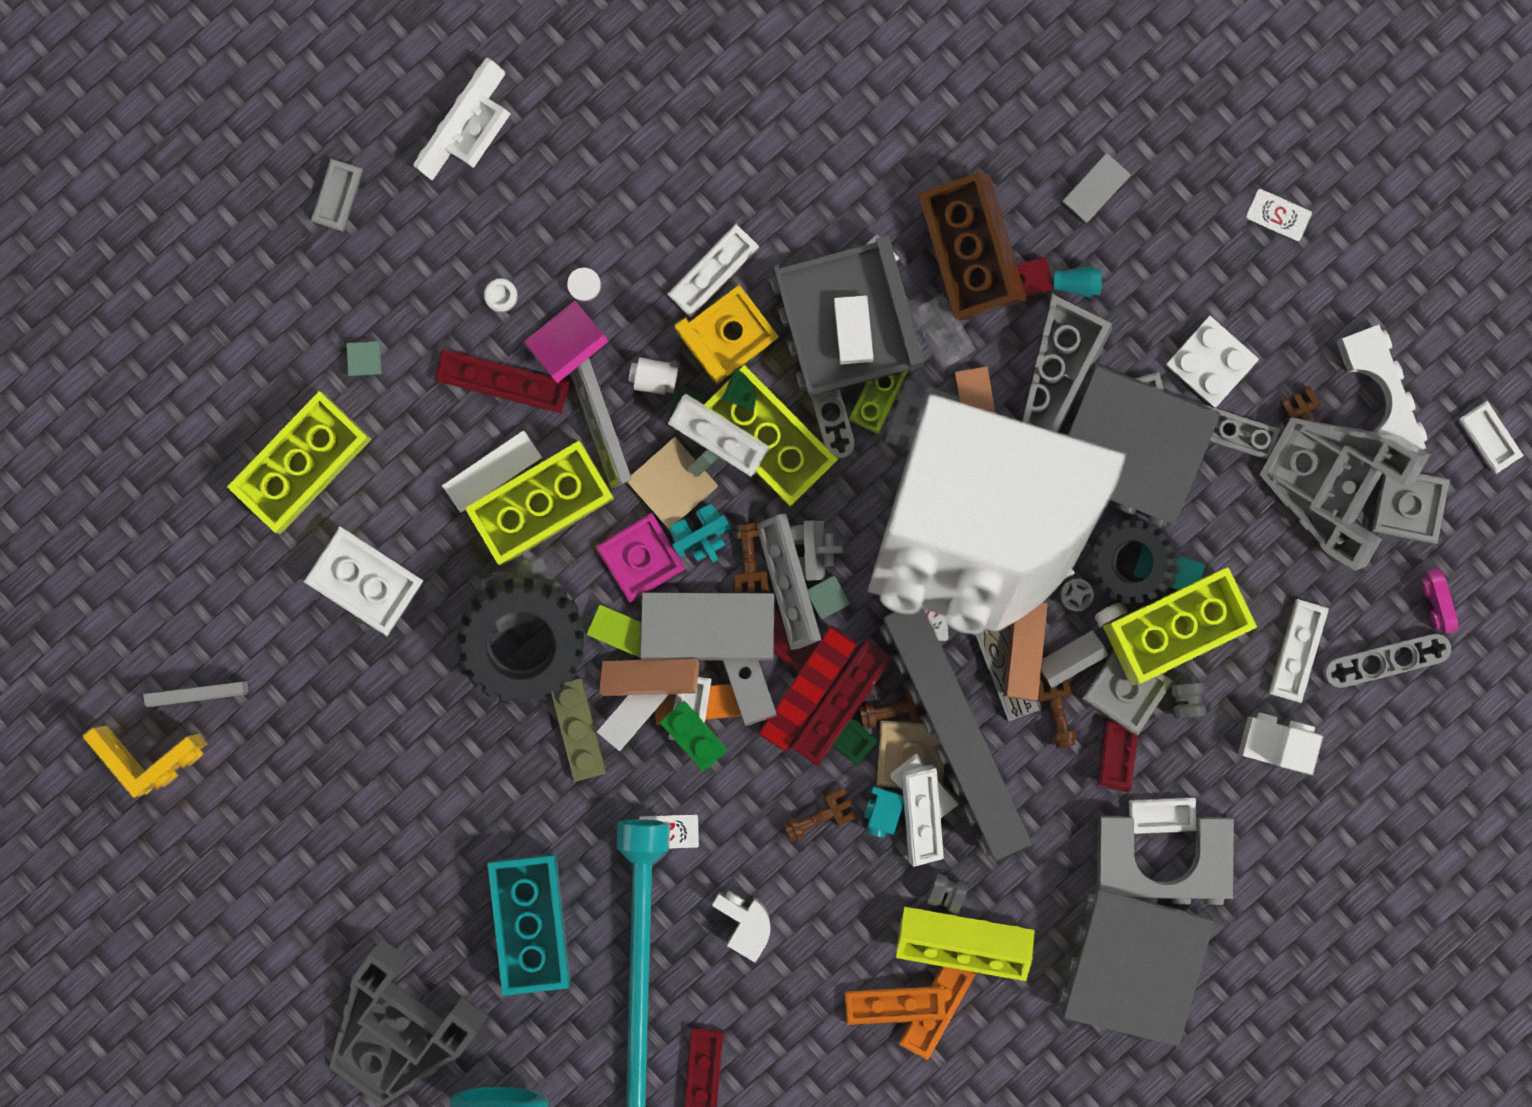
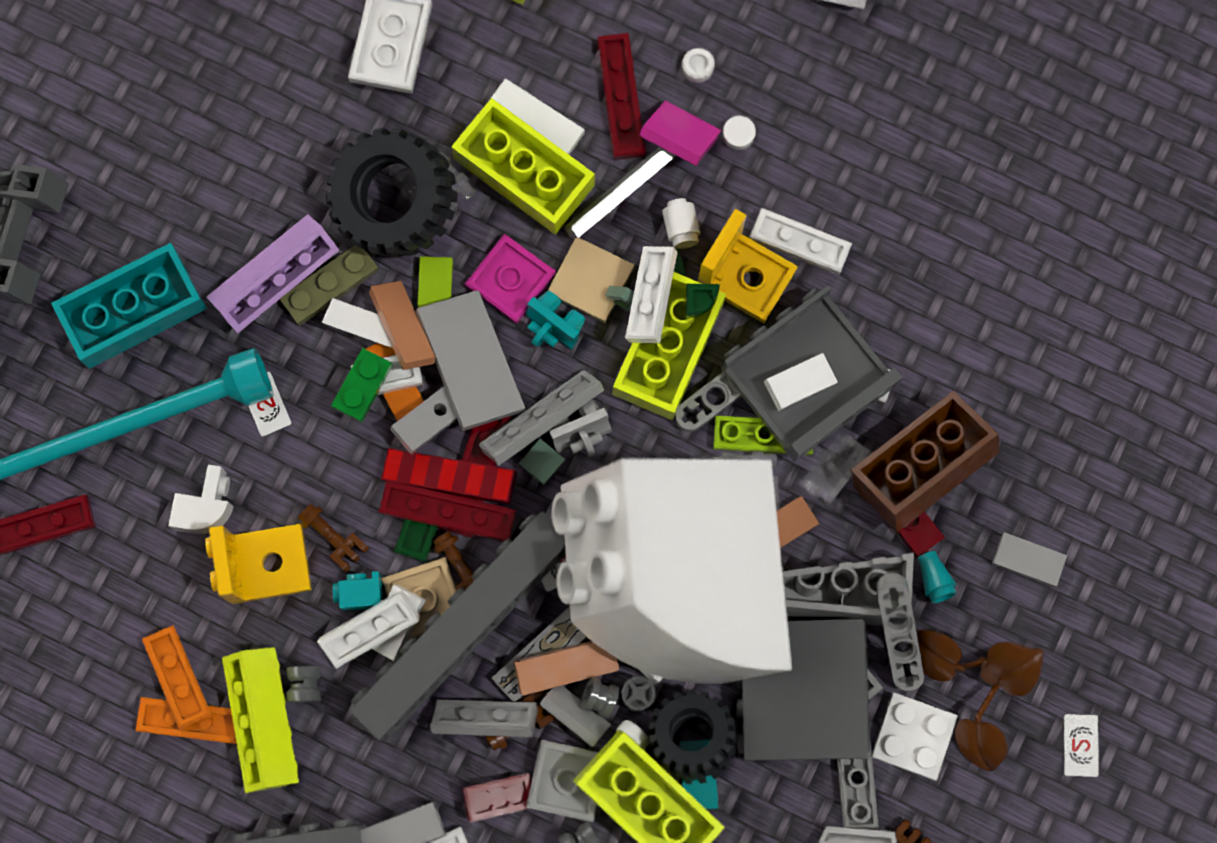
camera: 65 degrees right, 10 degrees down
reddish brown hinge [733,522,769,594] -> none
none -> yellow bracket [205,524,312,604]
none -> lavender brick [206,214,339,333]
none -> light grey tile [430,699,538,737]
none -> dark grey wheel [580,677,619,718]
none -> light grey beam [877,573,924,691]
none -> reddish brown plant [912,629,1043,771]

